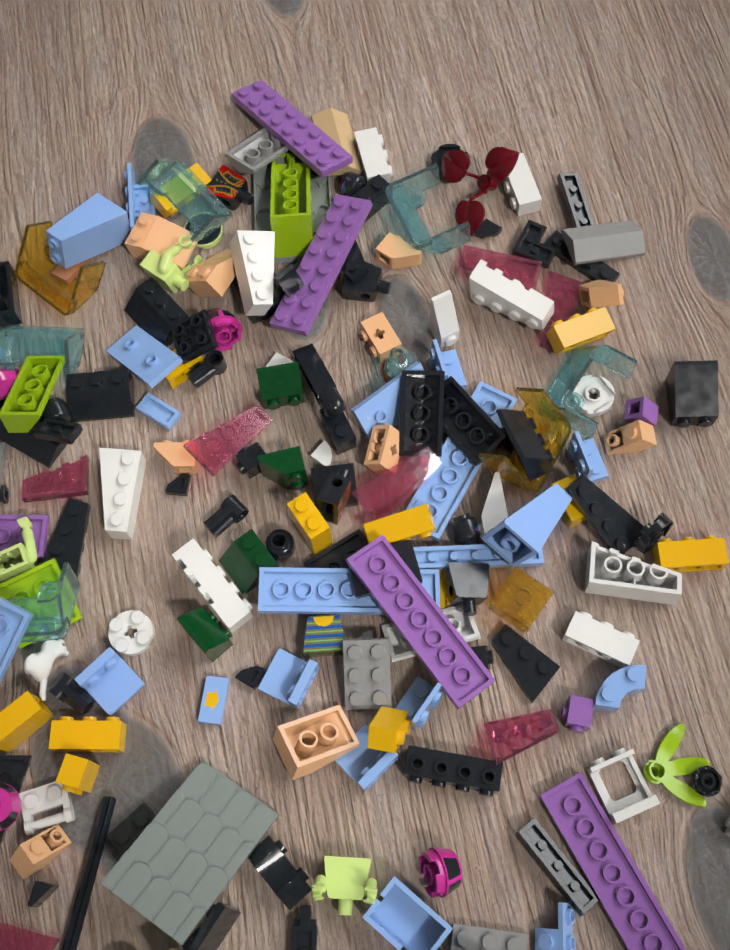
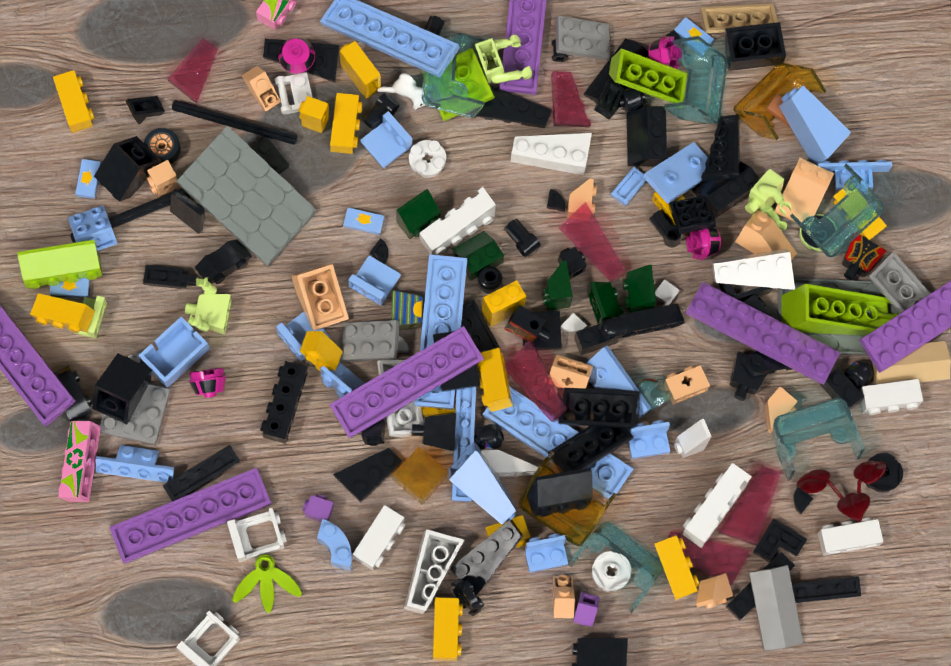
camera: 85 degrees right, 5 degrees up
black slope [28,881,59,907] -> none
black slope [274,264,305,297] -> none
clear pink wing [484,709,559,765] -> none
black plate [692,766,722,797] -> none
none -> dark green slope [587,282,624,324]
none -> black wing [701,114,740,182]

